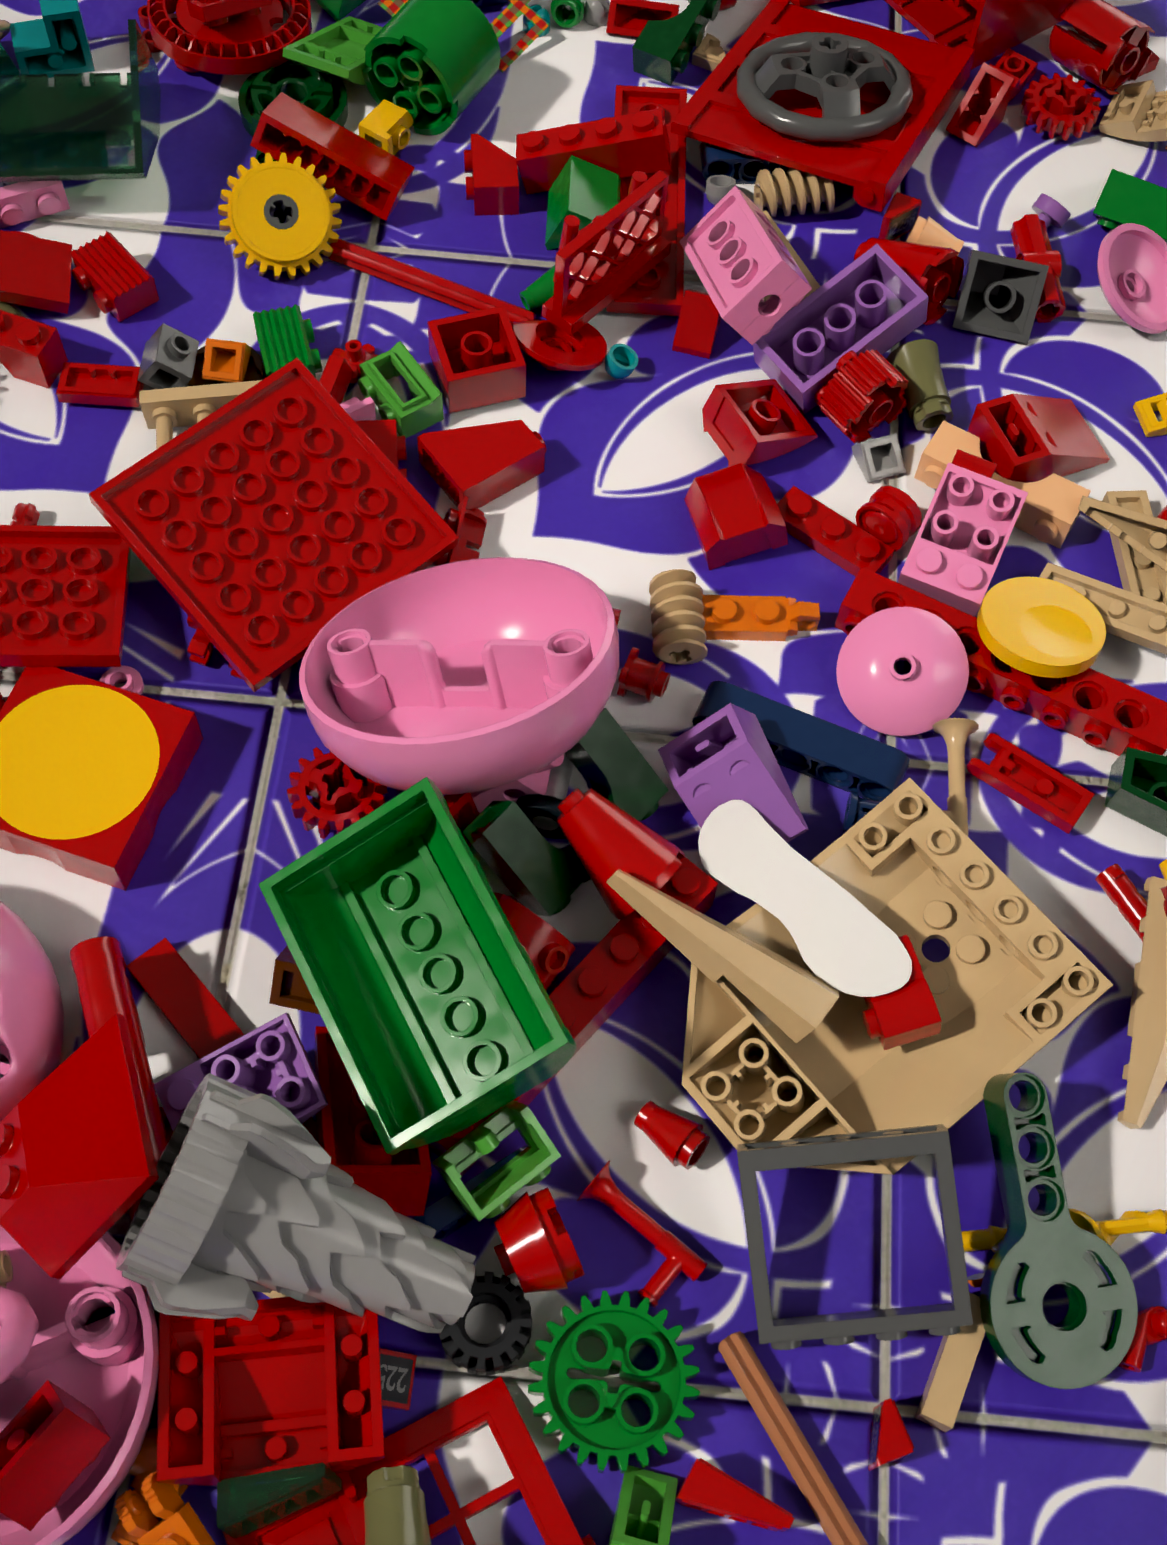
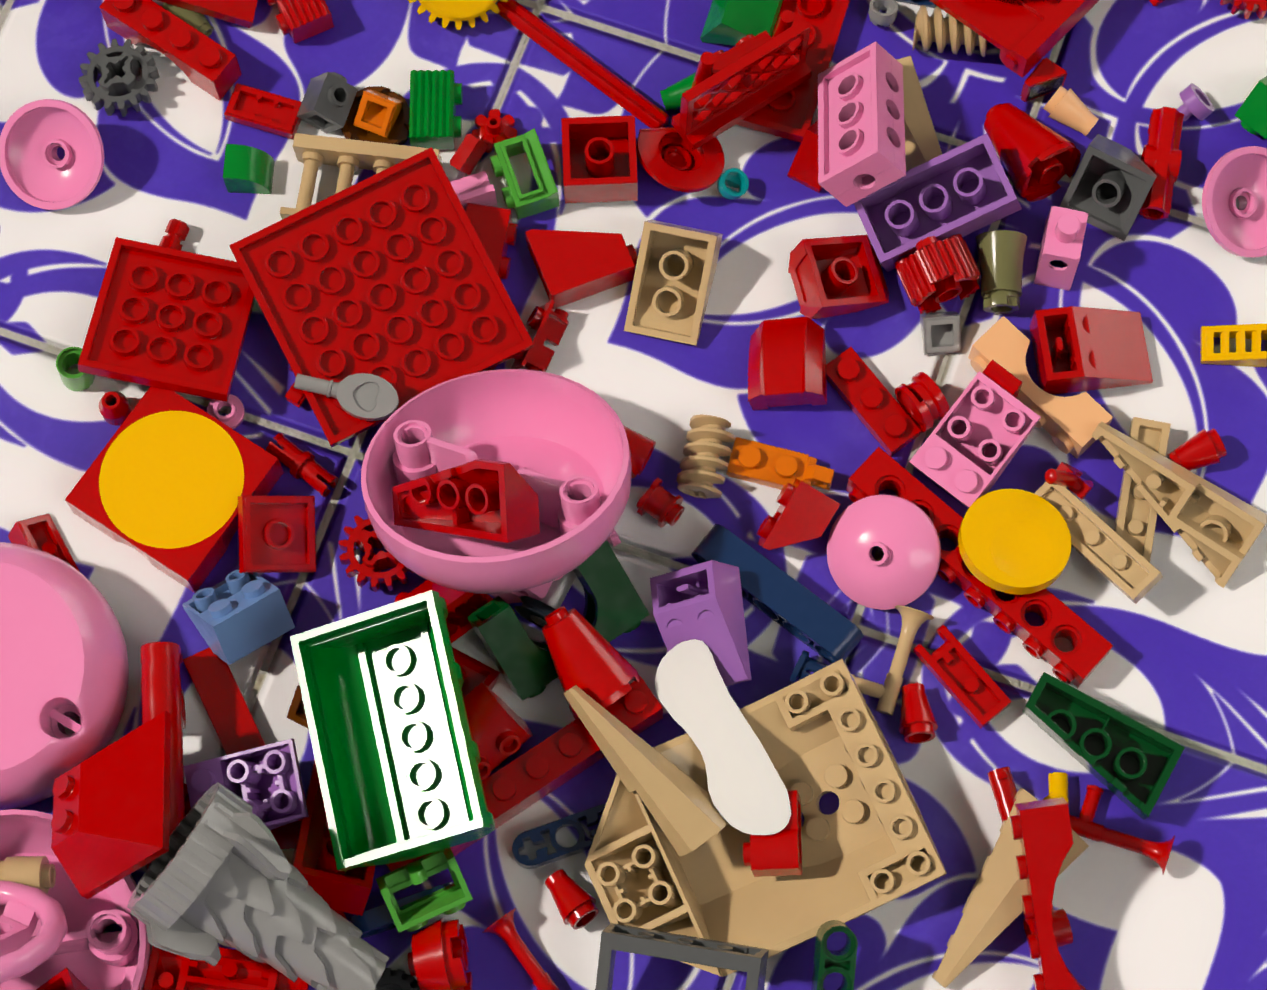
camera: 20 degrees right, 10 degrees up
none -> medium blue slope [182,569,295,665]
none -> green brick [223,144,275,194]
none -> red tile [238,495,316,573]
none -> red pin [266,433,339,497]
none -> light grey piece [294,373,399,421]
none -> red wedge [392,459,540,543]
none -> dark blue beam [512,804,606,869]
none -> tan slope [624,220,723,346]
none -> red slope [757,479,840,550]
none -> red cone [899,683,938,744]
none -> bright pink torso [1033,206,1088,291]
none -> red bar [1044,462,1094,500]

